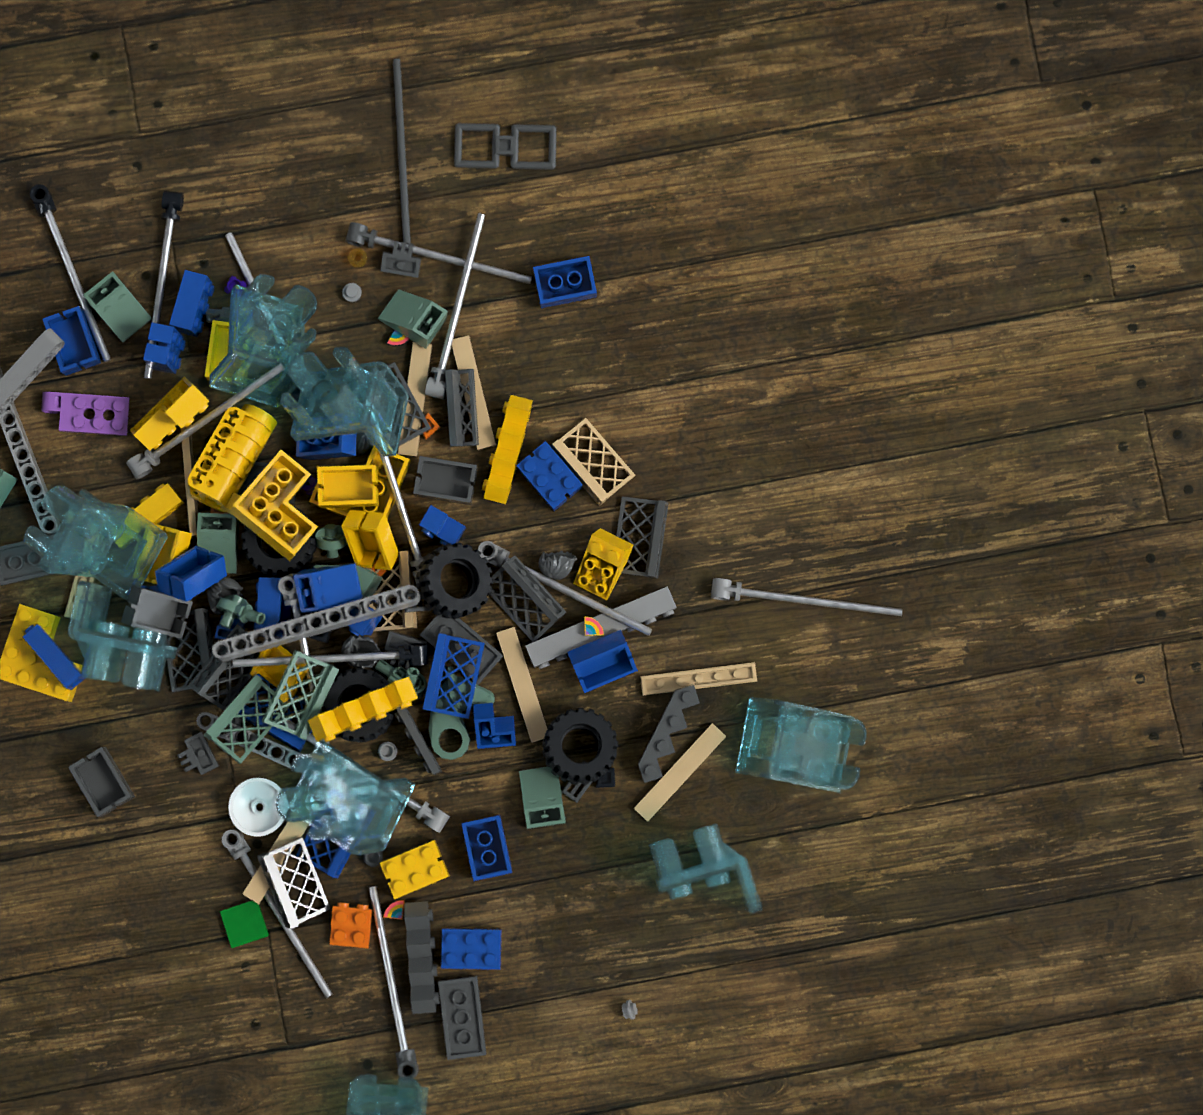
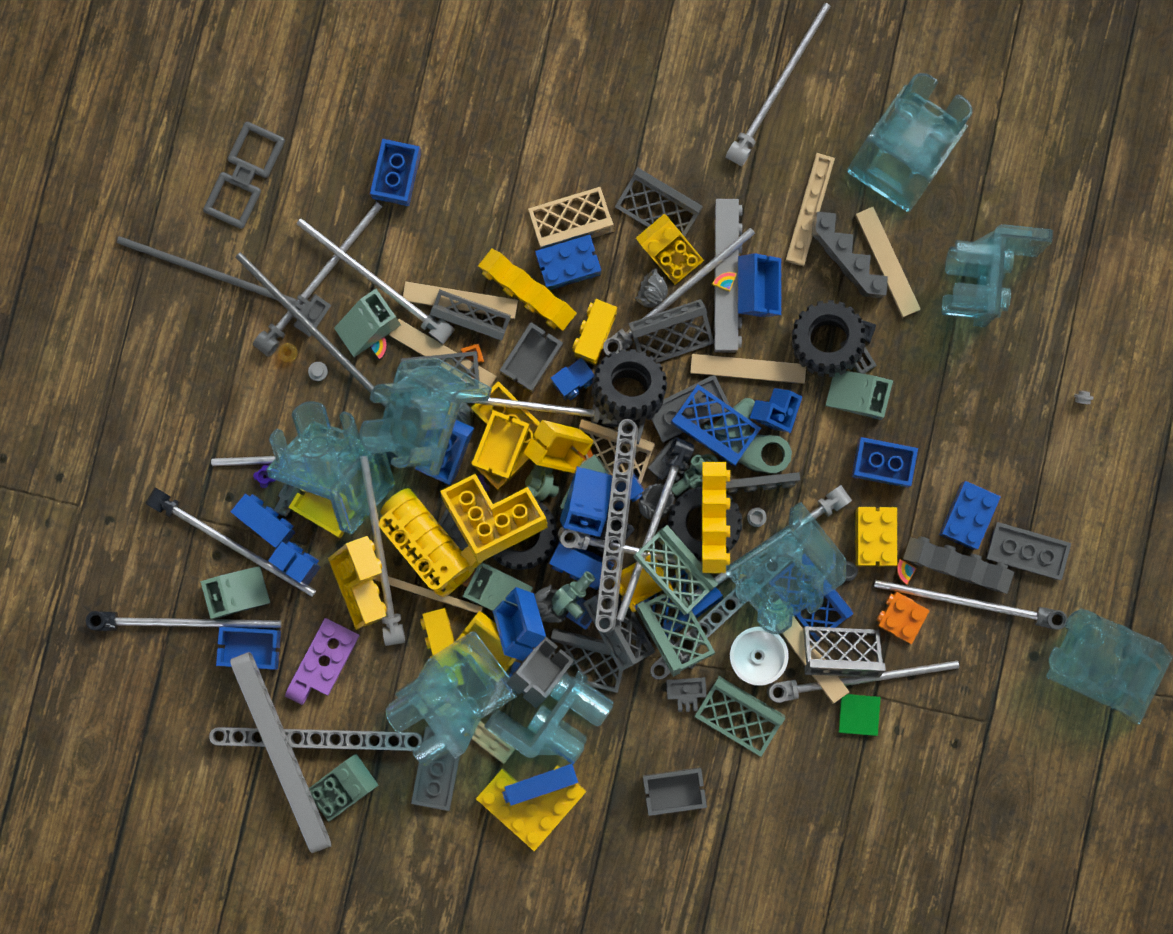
camera: 65 degrees left, 0 degrees up
none -> dark grey piece [235,252,403,421]
none -> yellow piece [572,299,617,366]
none -> sand green fence [695,676,785,756]

